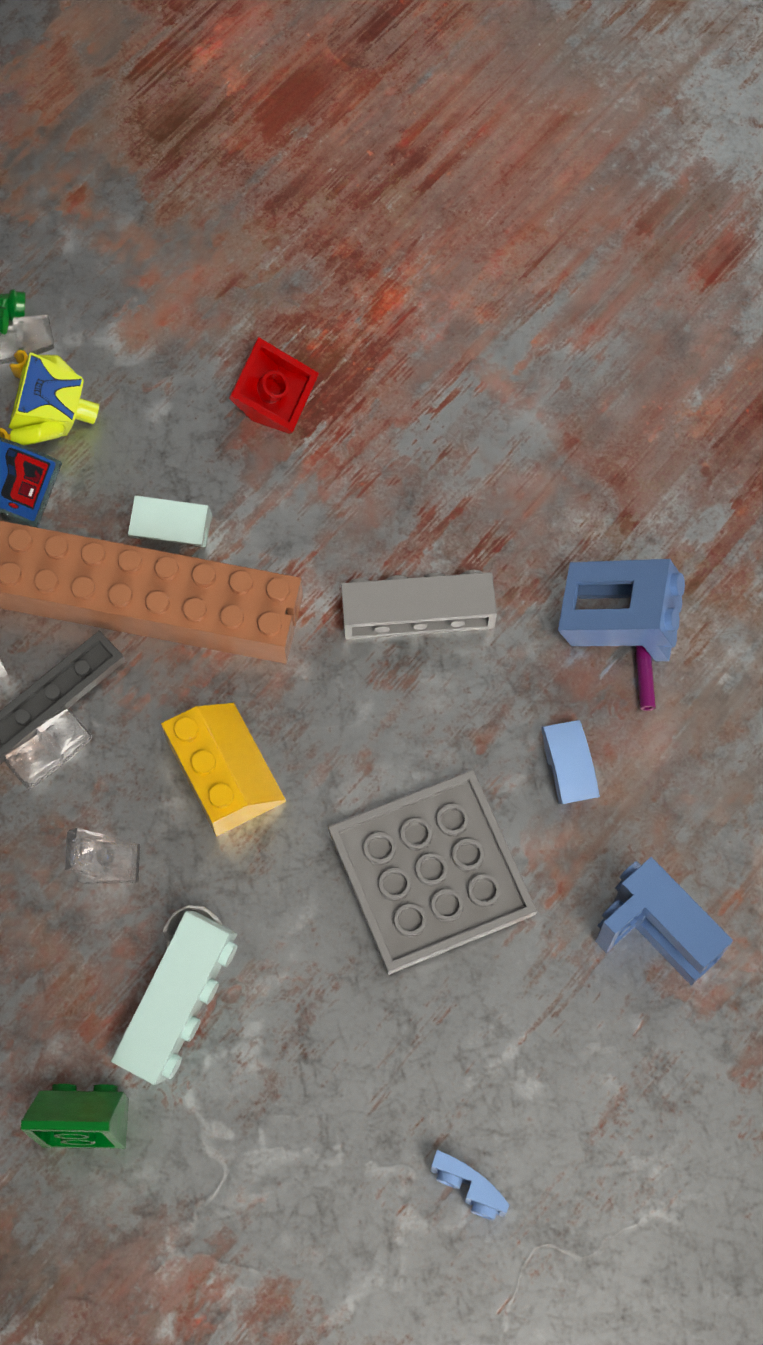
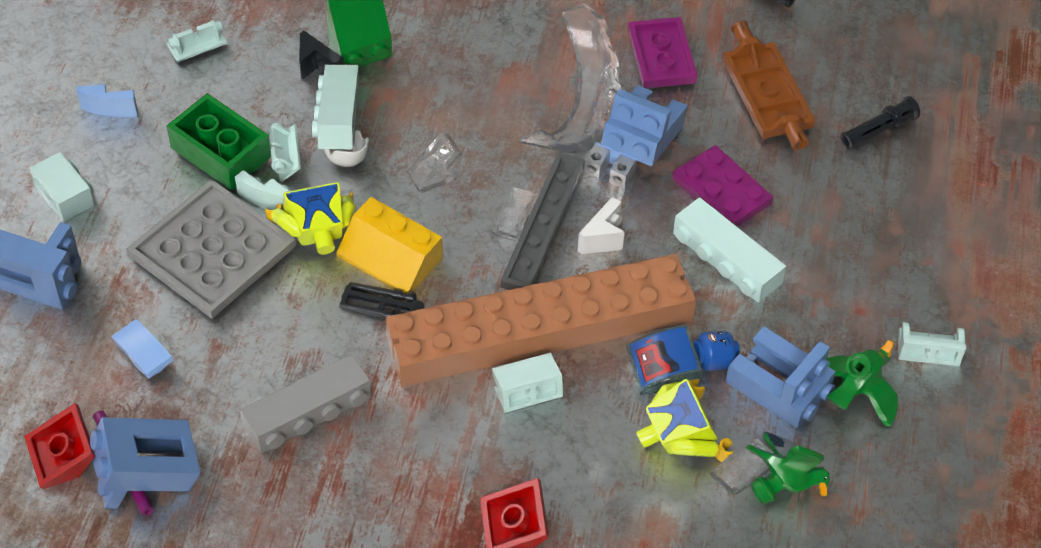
camera: 150 degrees right, 15 degrees down
none -> red slope [24,403,96,489]
none -> light aqua brick [30,152,94,222]
none -> light aqua hinge [166,20,227,62]
none -> green brick [166,93,271,191]
none -> light aqua slope [235,170,291,210]
none -> neon yellow torso [265,182,355,255]
none -> light aqua hinge [268,123,301,183]
none -> black slope [299,30,343,79]
none -> black piece [339,282,425,321]

